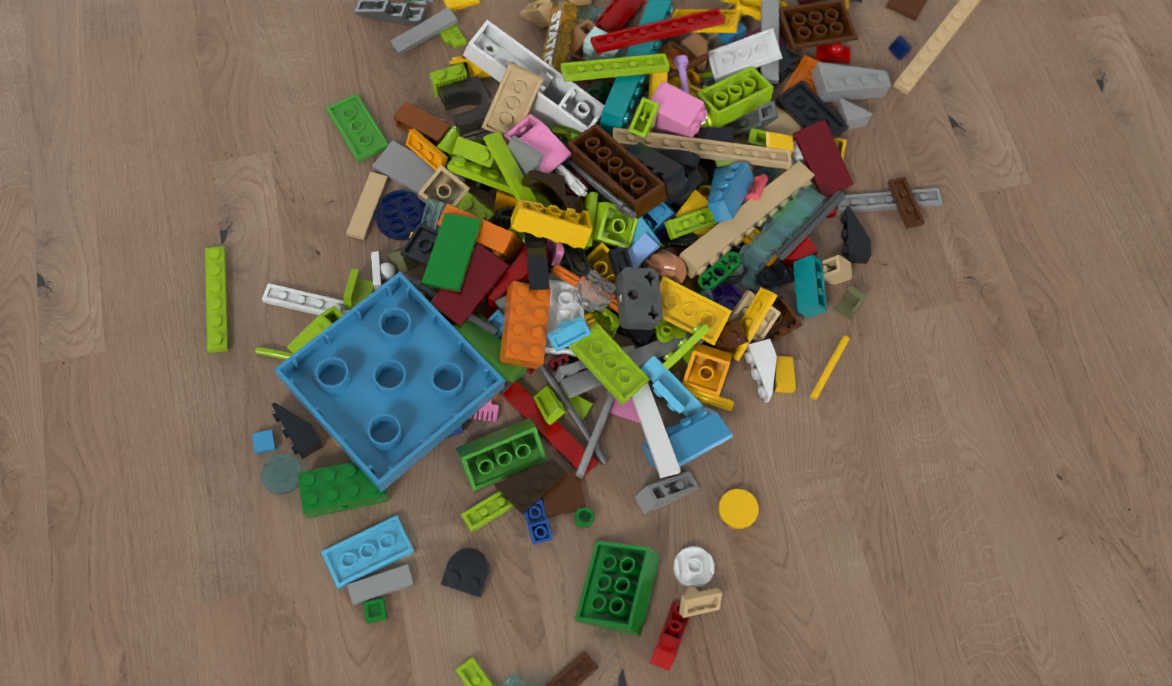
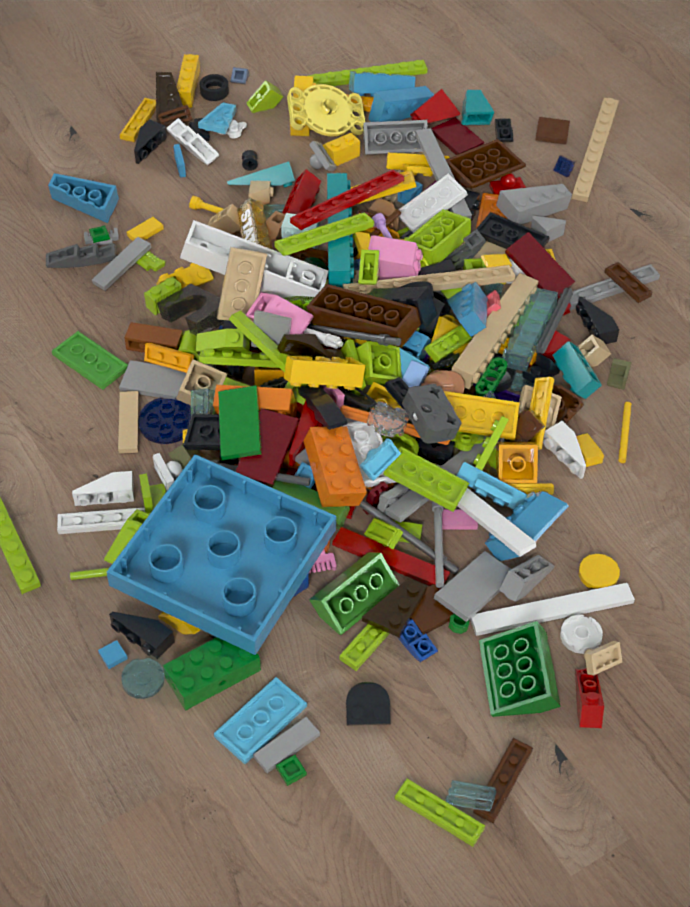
camera: 15 degrees left, 15 degrees down
none -> white slope [72,471,134,506]
none -> light grey tile [434,551,511,622]
none -> white tile [470,583,635,636]

